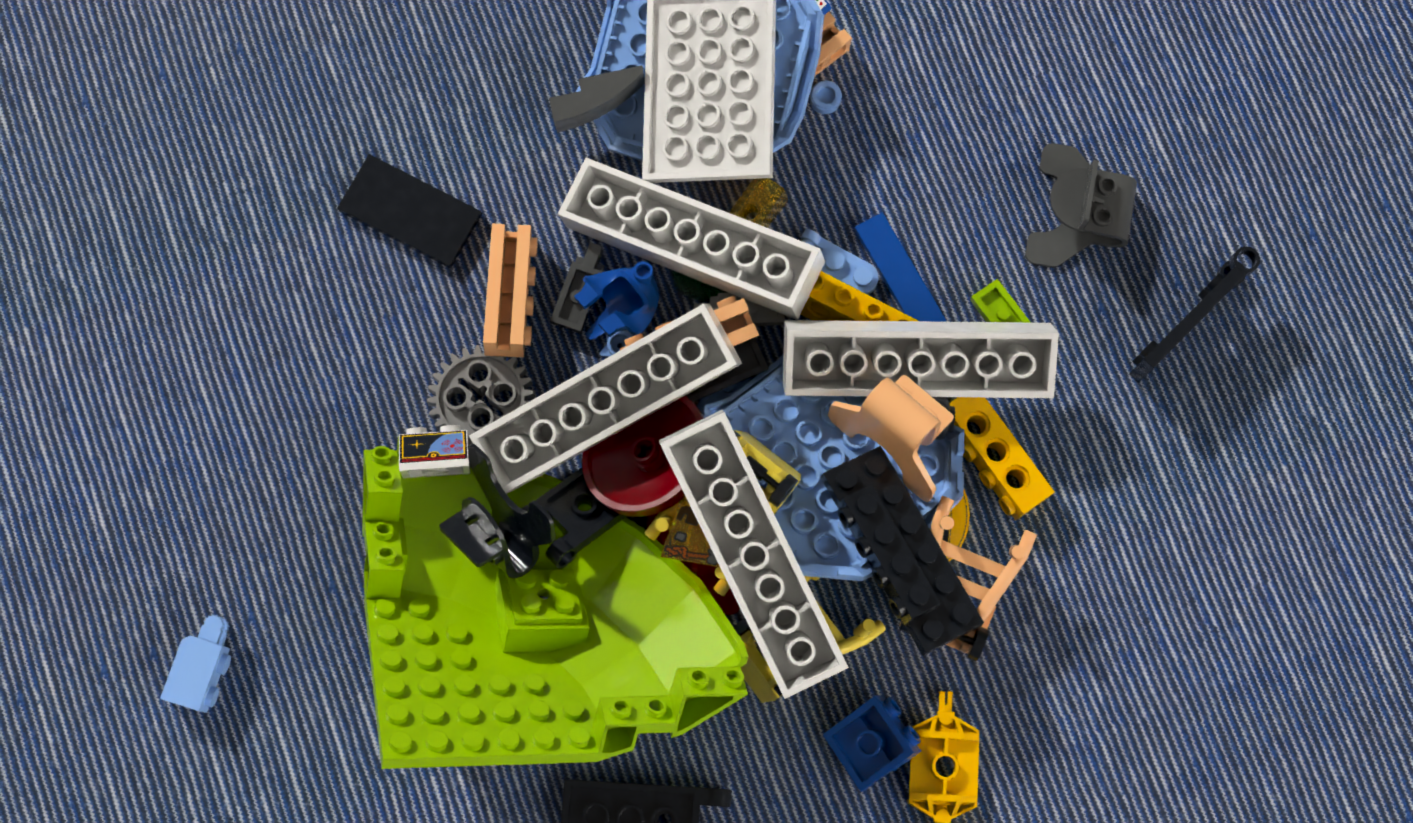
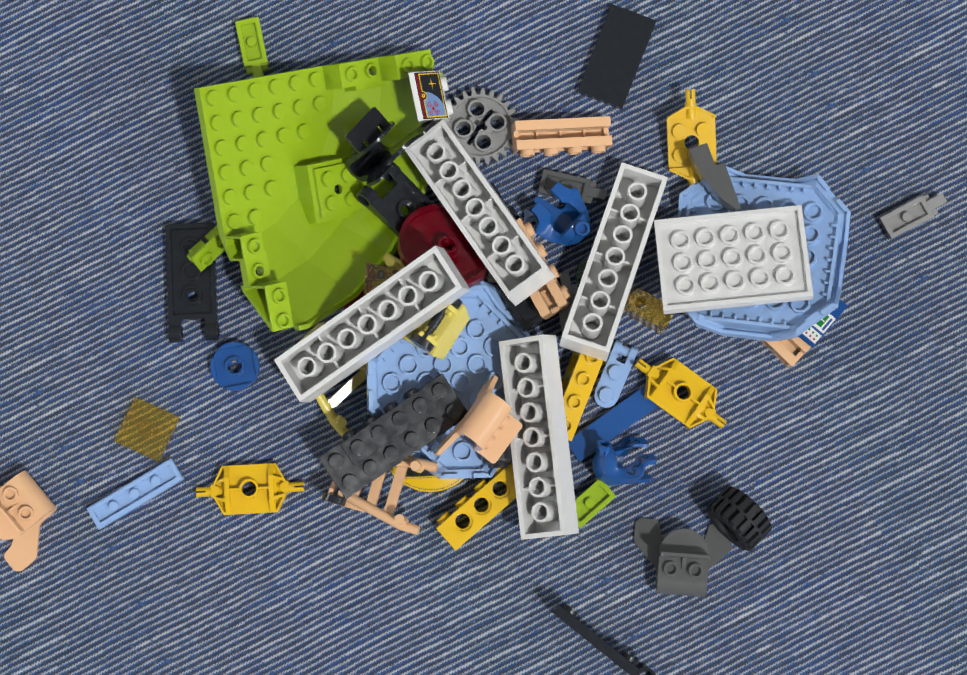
camera: 90 degrees right, 5 degrees up
light blue tile [809,80,842,114] -> none
blue plate [823,695,922,792] -> none
none -> lime hinge [187,225,225,272]
none -> blue plate [210,342,260,391]
none -> lime hinge [235,17,269,78]
none -> blue piece [592,436,657,486]
none -> yellow plate [634,358,727,429]
none -> yellow plate [666,89,717,186]
none -> black tyre [706,486,772,551]

